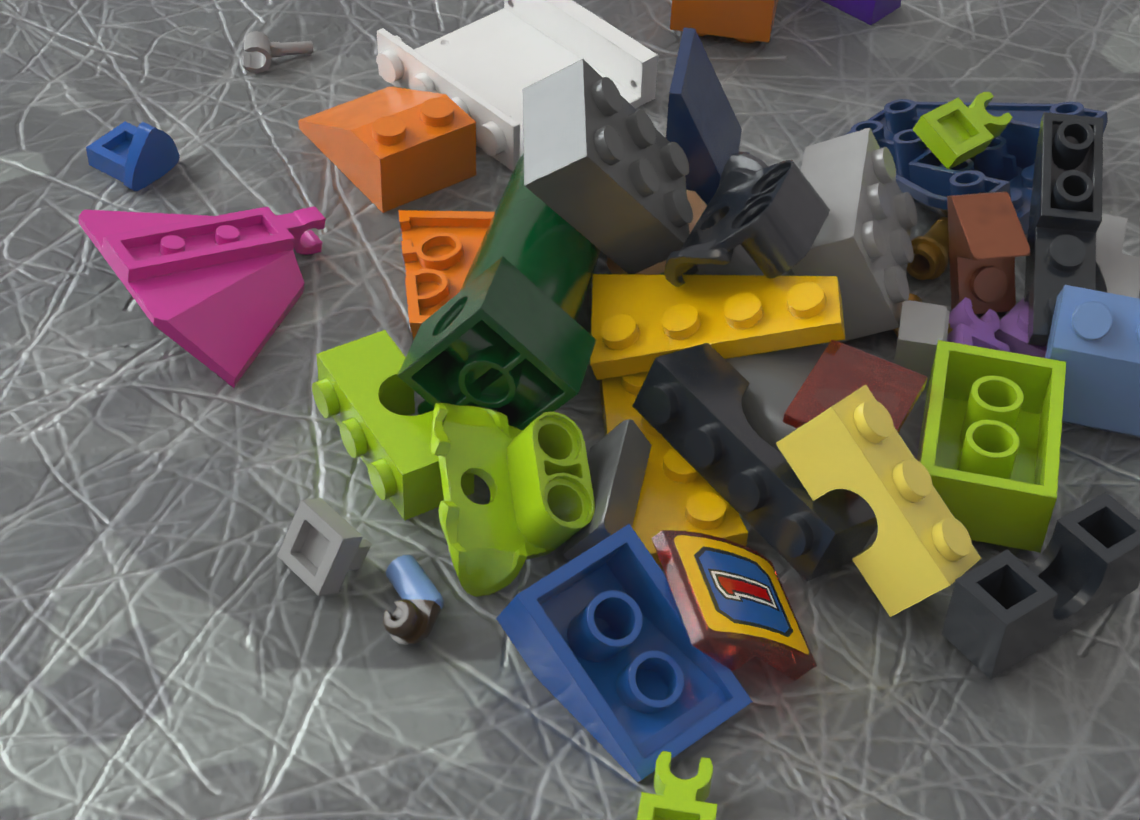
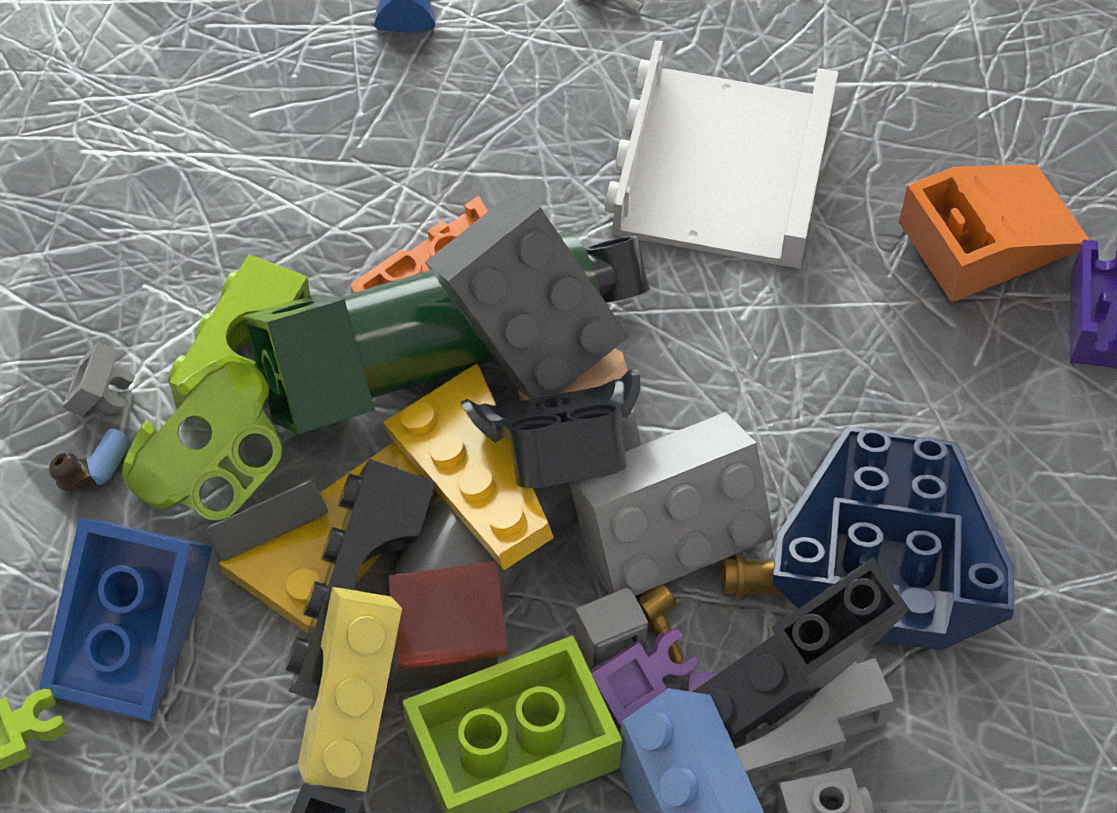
camera: 55 degrees right, 15 degrees up
dark pink panel [78,206,326,388] -> none
orange slope [298,86,476,213] -> none
slope [651,530,817,681] -> none
dark blue slope [666,27,750,205] -> none
lime plate [912,92,1012,169] -> none
copper slope [947,191,1030,314] -> none

